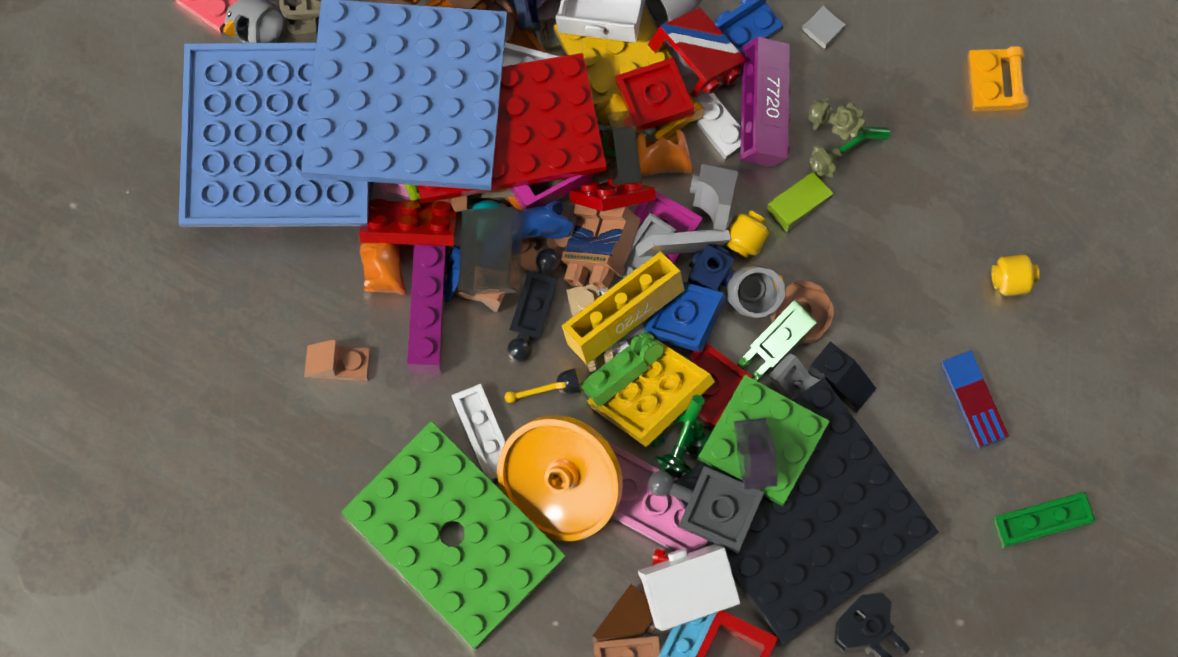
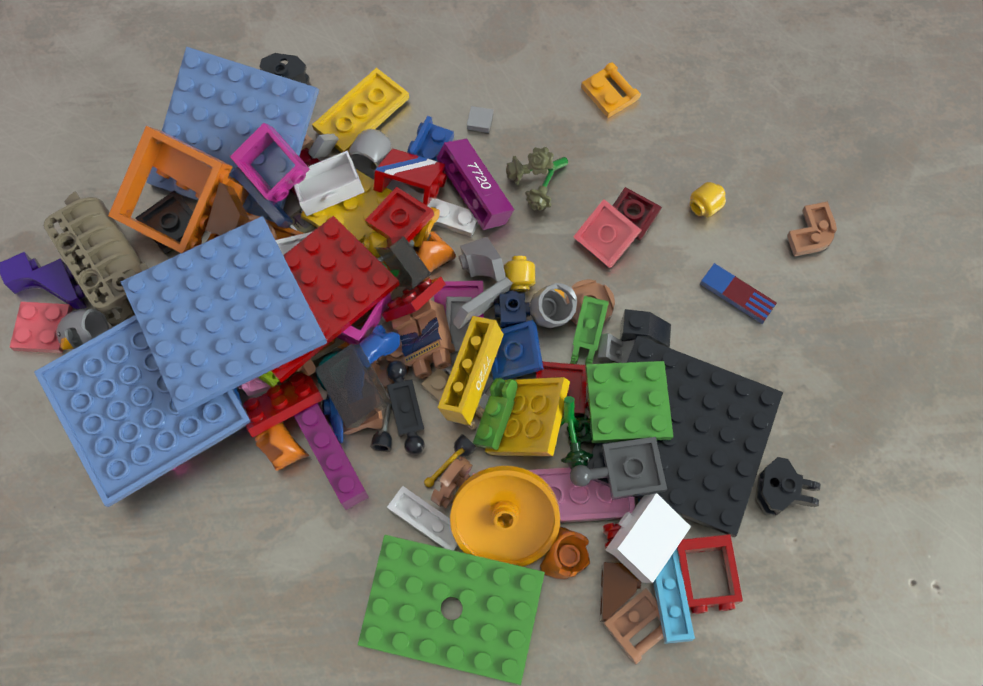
camera: 30 degrees left, 5 degrees down
nougat slope [304,340,370,381] -> none
clear purple slope [734,418,777,490] -> none
lime slope [767,172,833,232] -> none
green tile [993,491,1096,549] -> none
none -> black hinge [370,392,392,452]
none -> nougat plate [431,456,473,509]
none -> orange hair [540,527,590,579]
none -> coral plate [573,199,642,268]
none -> dark red piece [612,187,662,241]
none -> nougat plate [787,201,837,257]

